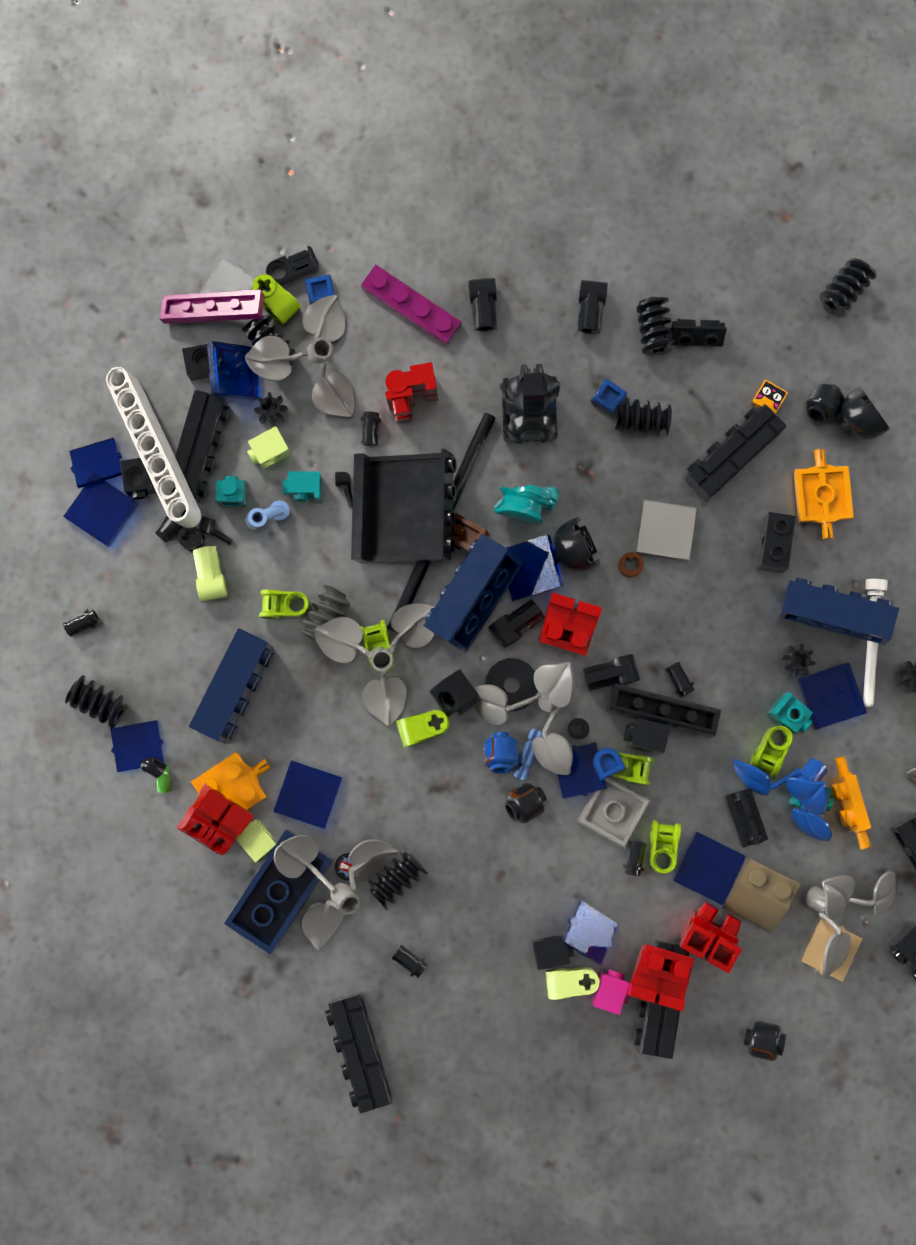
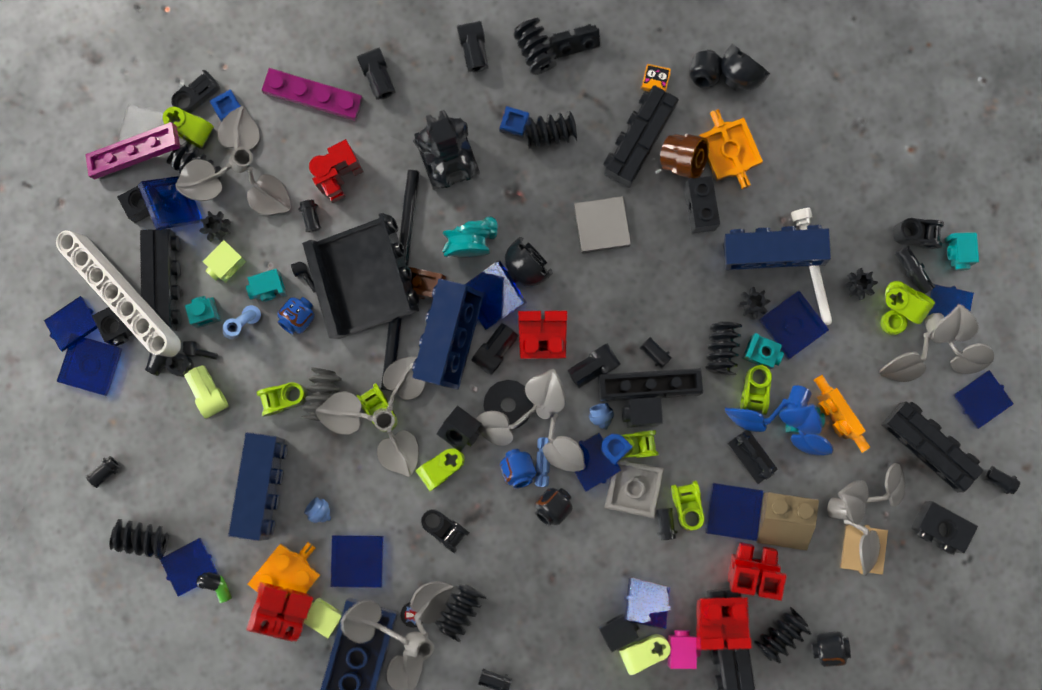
camera: 20 degrees left, 0 degrees up
black pin [568,718,589,740] -> none
reddish brown bush [618,552,644,578] -> none
none -> blue head [277,297,315,335]
none -> medium blue plate [304,497,331,523]
none -> black piece [421,509,470,553]
none -> medium blue plate [589,403,614,430]
none -> reddish brown piece [660,134,709,179]
none -> black piece [705,322,742,375]
none -> black piece [754,607,811,664]

